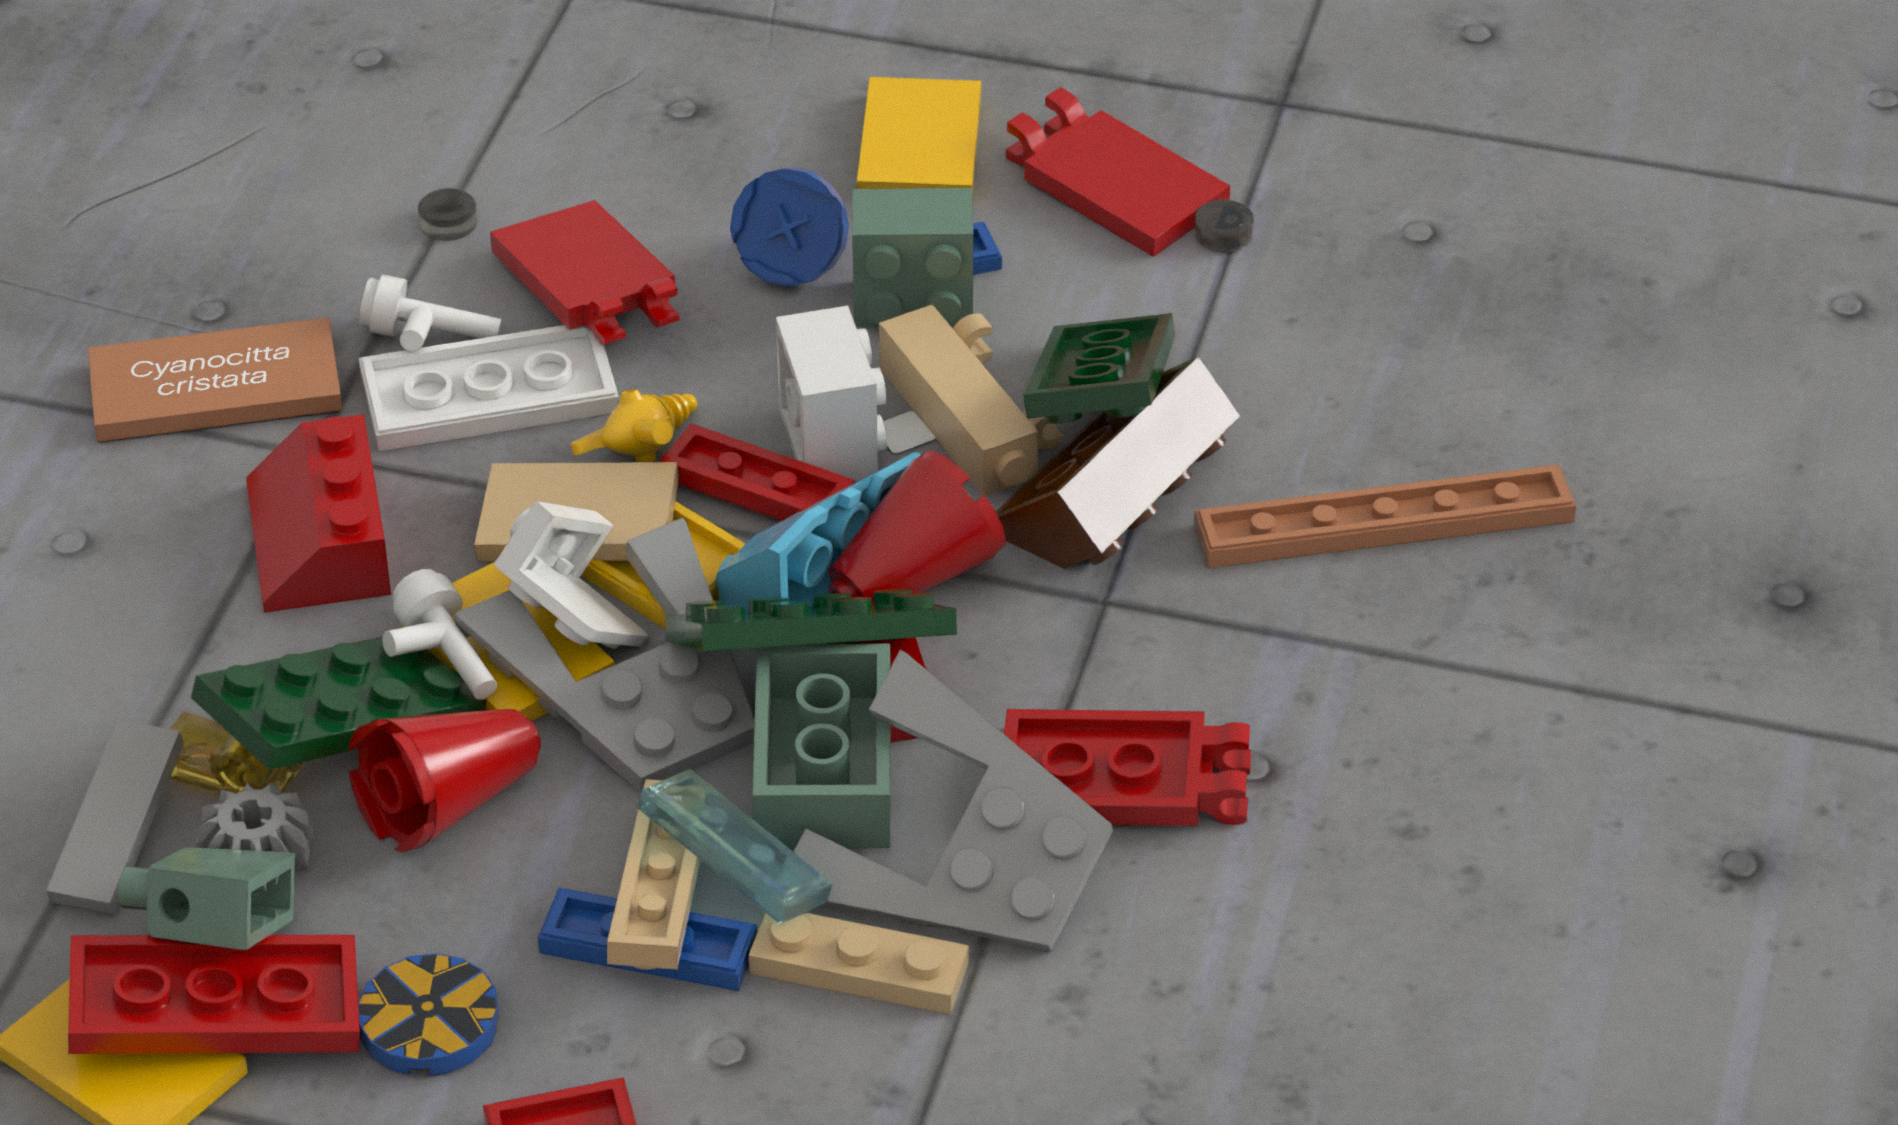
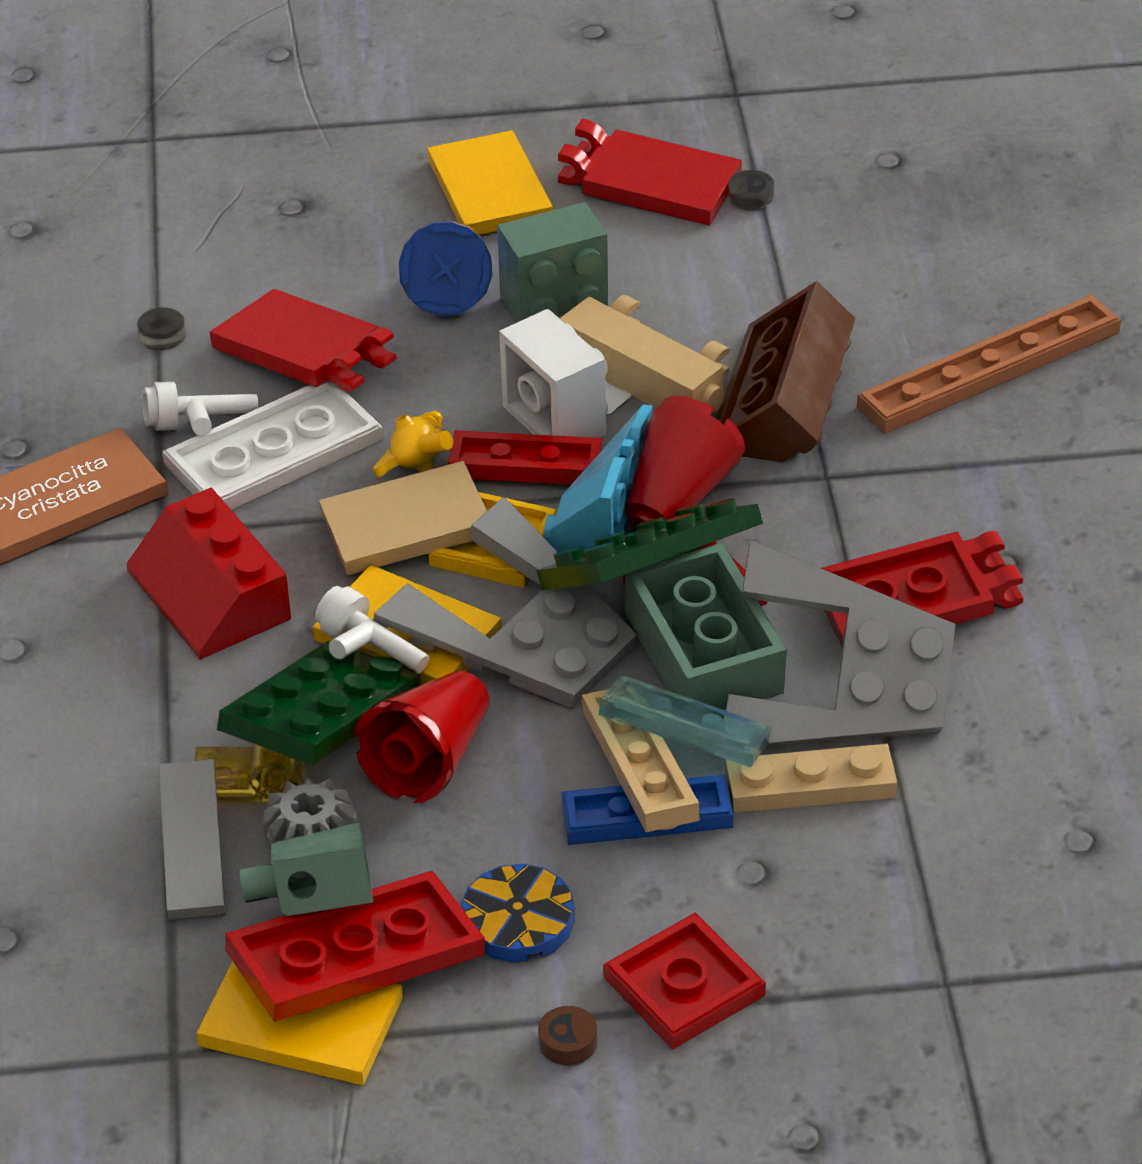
camera: 20 degrees left, 0 degrees up
white bracket [494,501,648,649] -> none
dark green plate [1023,313,1175,424] -> none

